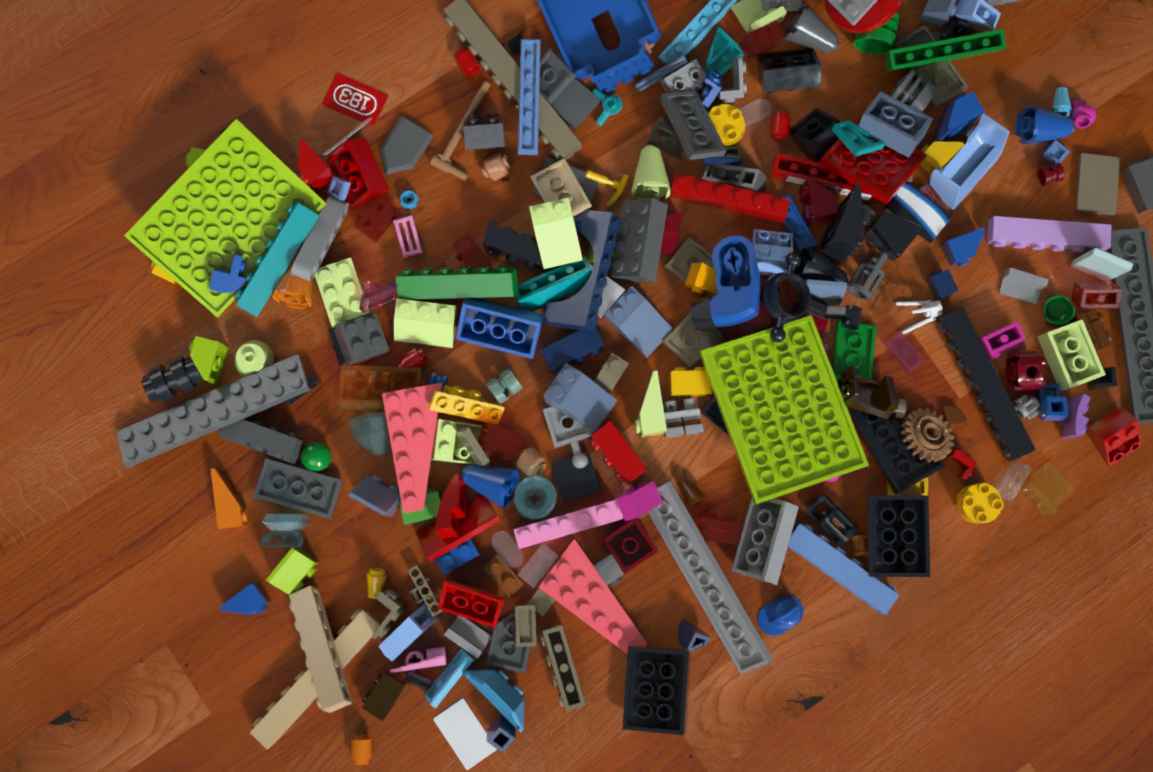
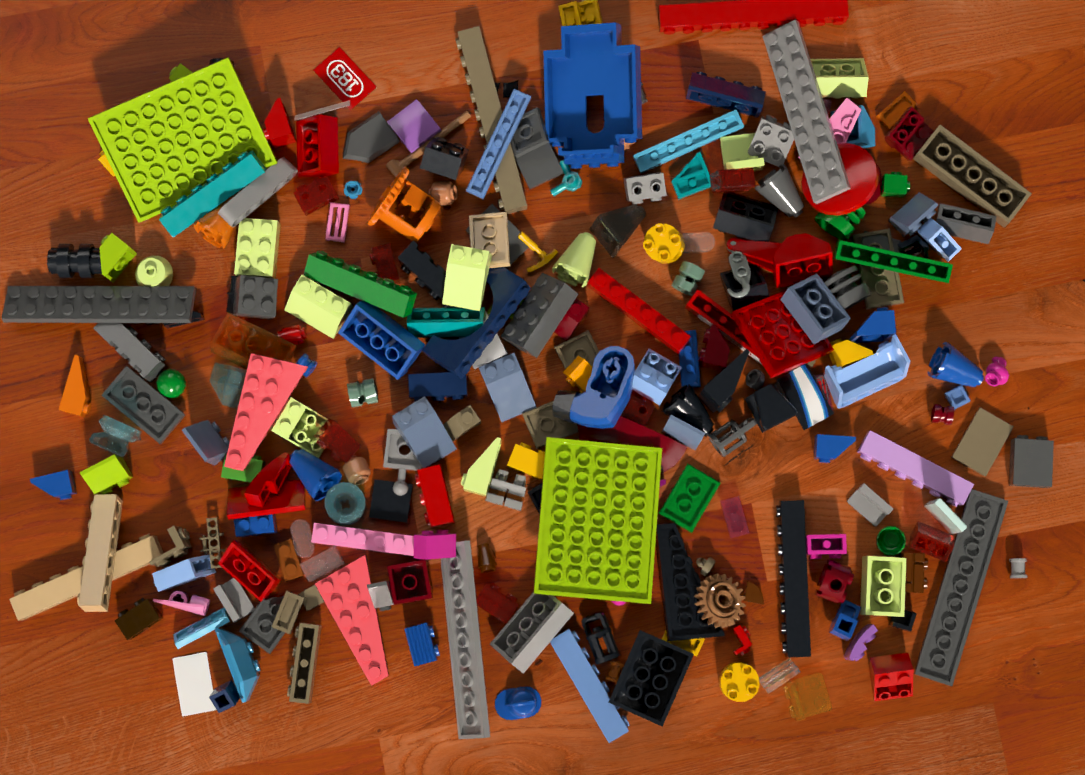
camera: 30 degrees right, 0 degrees up
blue brick [209,252,246,293] -> none
medium blue tile [328,176,351,201] -> none
orange brick [351,734,372,765] -> none
clear pink tile [359,281,397,313] -> none
yellow cone [367,568,387,599] -> none
black pin [405,670,433,692] -> none
yellow bracket [428,385,505,424] -> none
red brick [454,47,481,77] -> none
dark tan tile [456,427,489,466] -> none
black slope [622,646,691,735] -> none
sand blue axle [635,55,688,92] -> none
dark grey plate [660,90,727,160] -> none
dark blue brick [678,620,711,651] -> none
blue bracket [701,68,723,108] -> none
dark grey slope [702,163,768,193] -> none
dark blue plate [703,147,743,165] -> none
light grey bracket [716,56,747,103] -> none
black piece [763,252,862,343] -> none
red brick [770,111,790,142] -> none
teal wing [832,121,886,157] -> none
dark brown panel [840,365,898,419] -> none
white plant [895,300,943,336] -> none
dark blue brick [926,269,959,301] -> none
light grey gear [1014,395,1040,419] -> none
medium azure cone [1052,87,1072,117] -> none
none -> orange piece [366,166,441,242]
none -> medium lavender slope [387,99,441,153]
none -> blue brick [404,622,440,667]
none -> sand green wheel [671,261,705,296]
none -> red slope [727,233,833,298]

